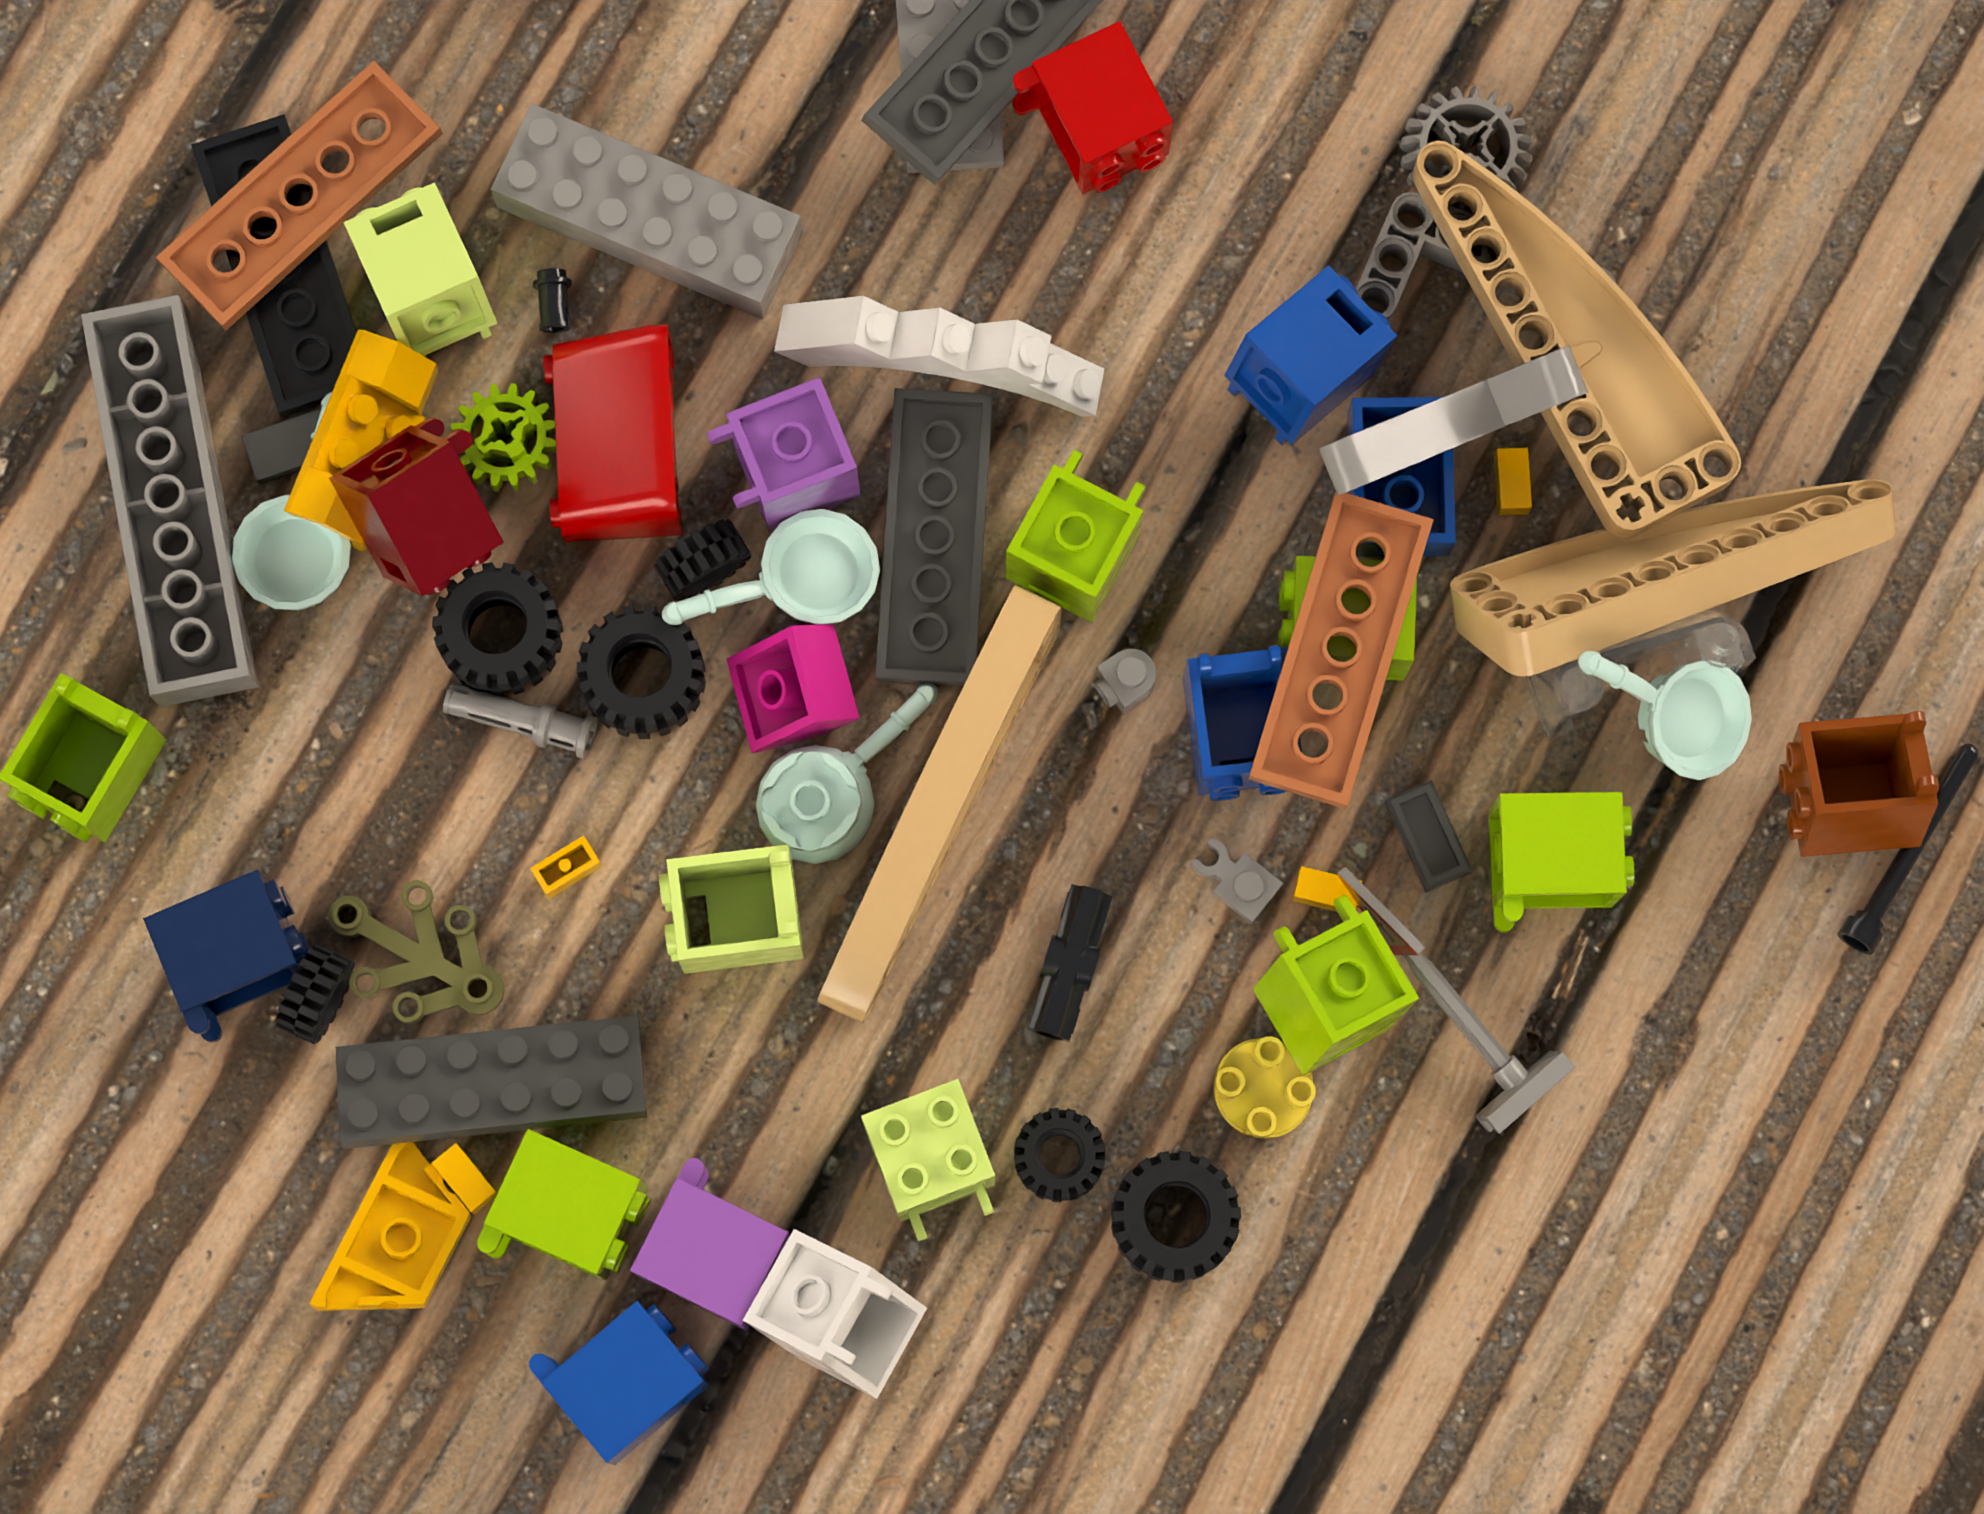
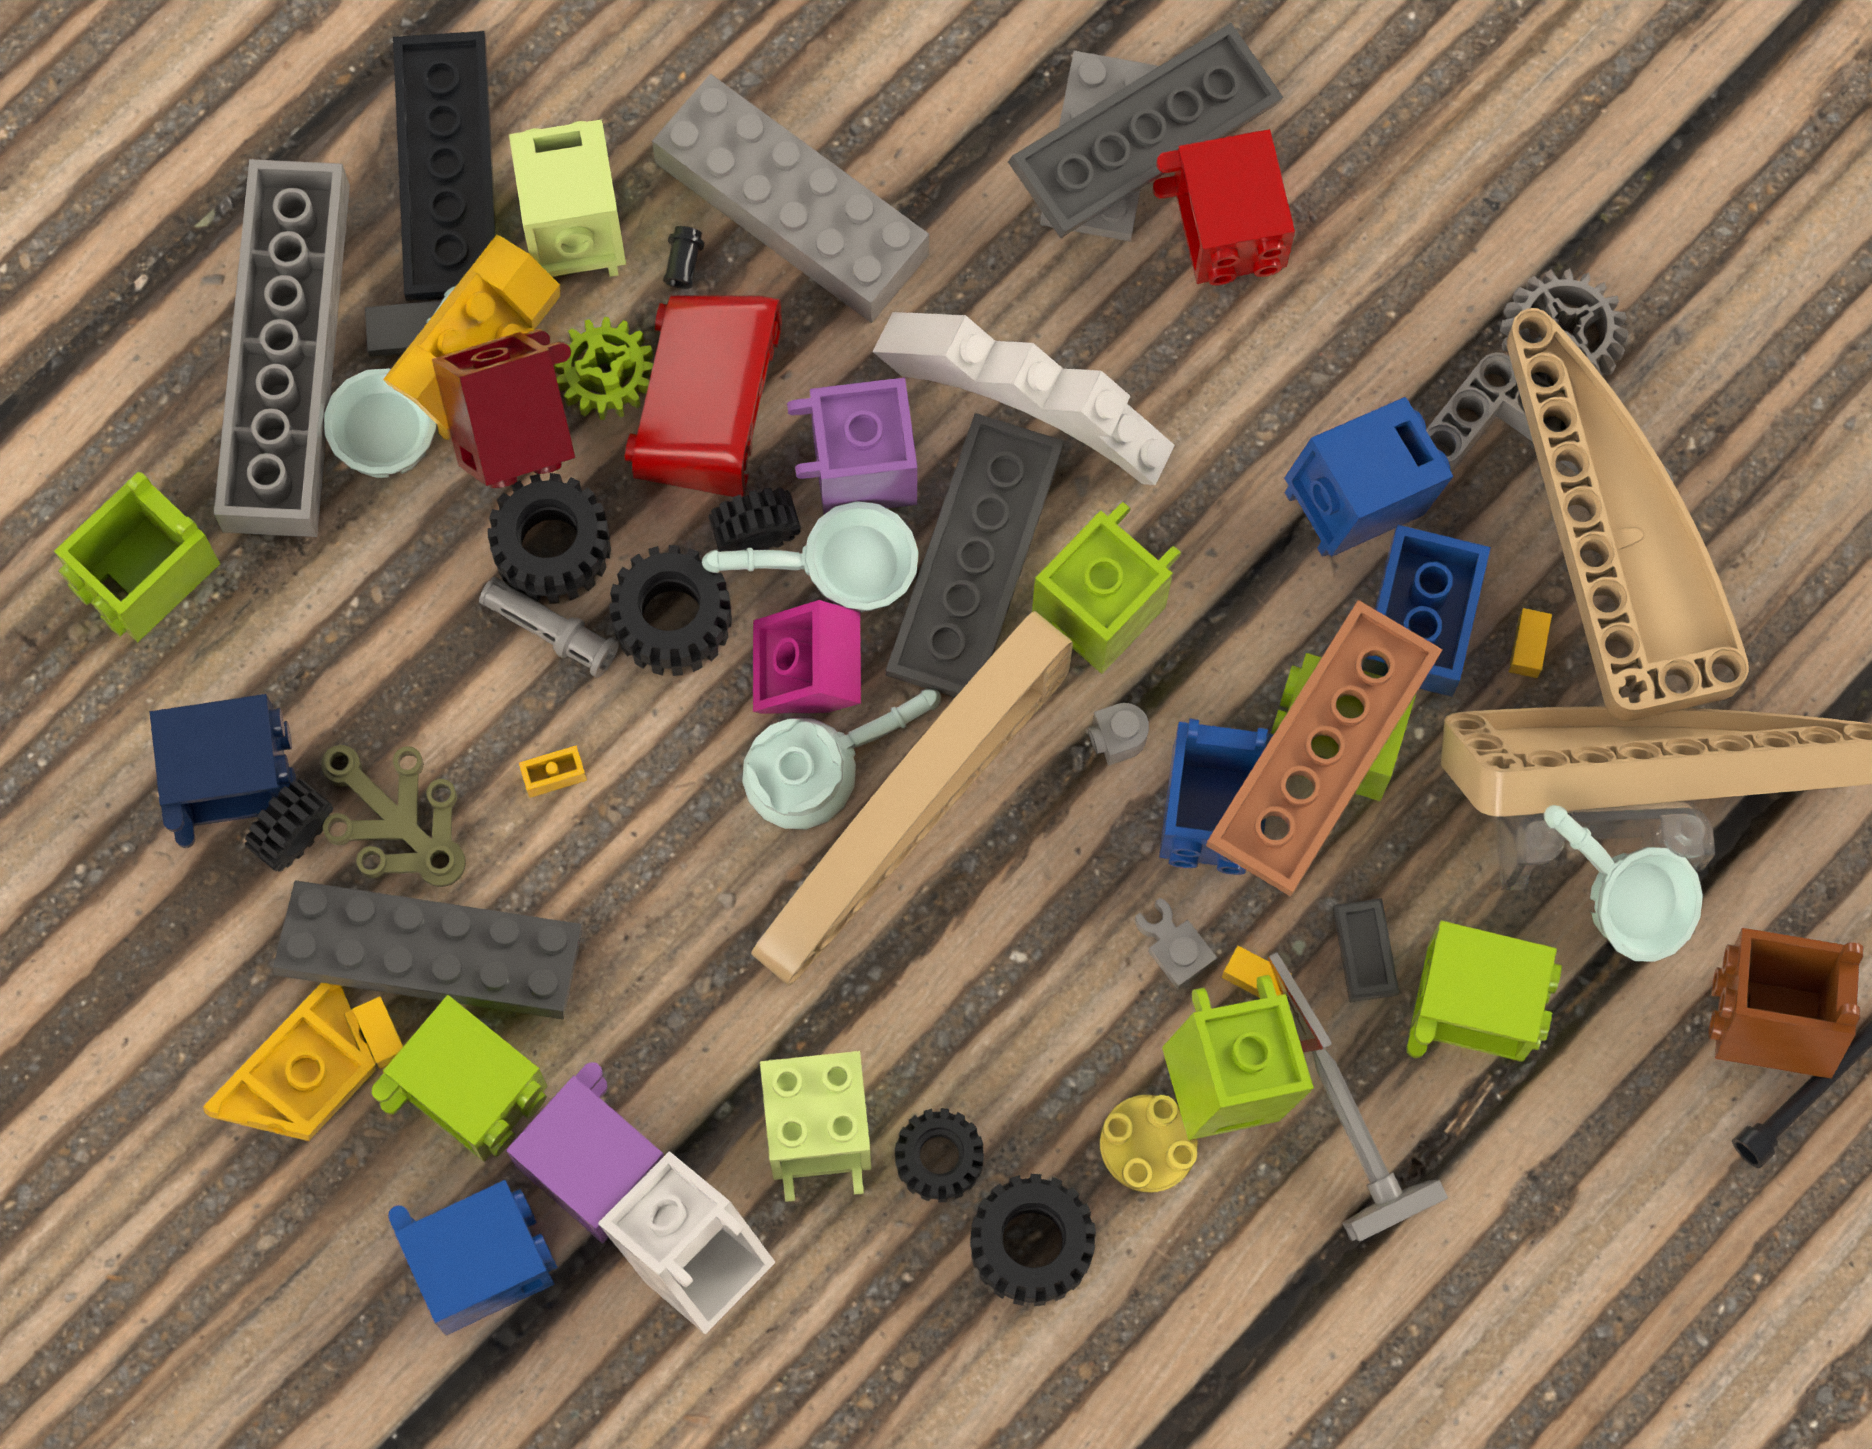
camera: 15 degrees right, 5 degrees down
nougat plate [156,60,443,331] -> none
yellowish green container [659,844,804,974] -> none
black piece [1028,884,1113,1042] -> none
light grey beam [1319,345,1588,495] -> none

